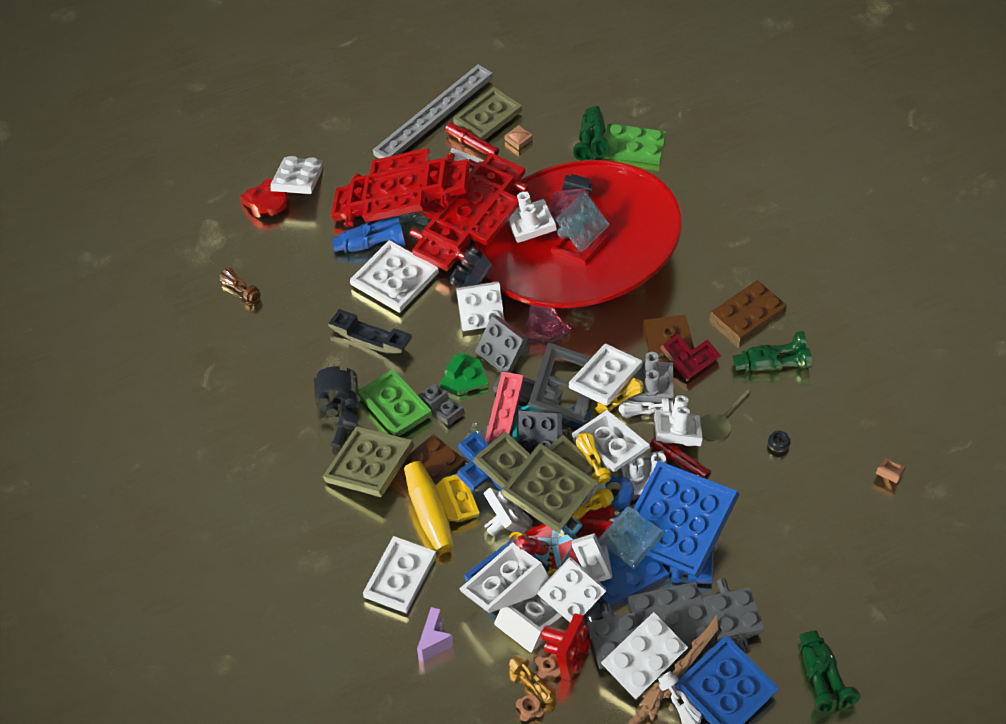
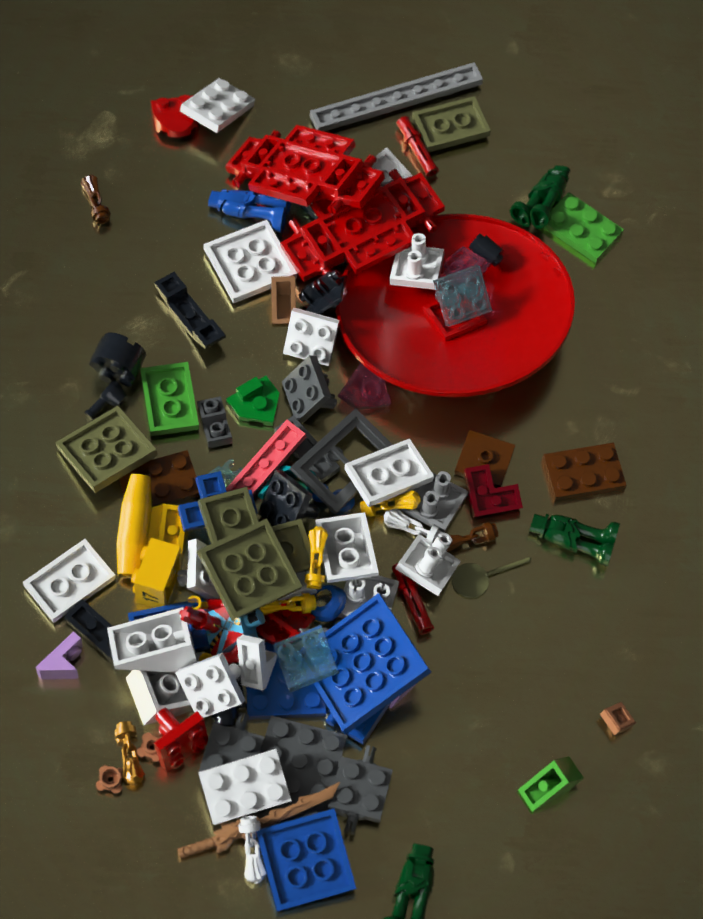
camera: 20 degrees right, 10 degrees up
white plate [382,276,407,298] -> none
nougat tile [505,125,533,150] -> none
black plate [768,431,791,452] -> none
none -> black plate [64,599,114,665]
none -> yellow brick [131,538,182,608]
none -> medium nougat slope [271,276,296,324]
none -> reddish brown piece [446,522,499,552]
none -> bright green slope [518,756,584,812]

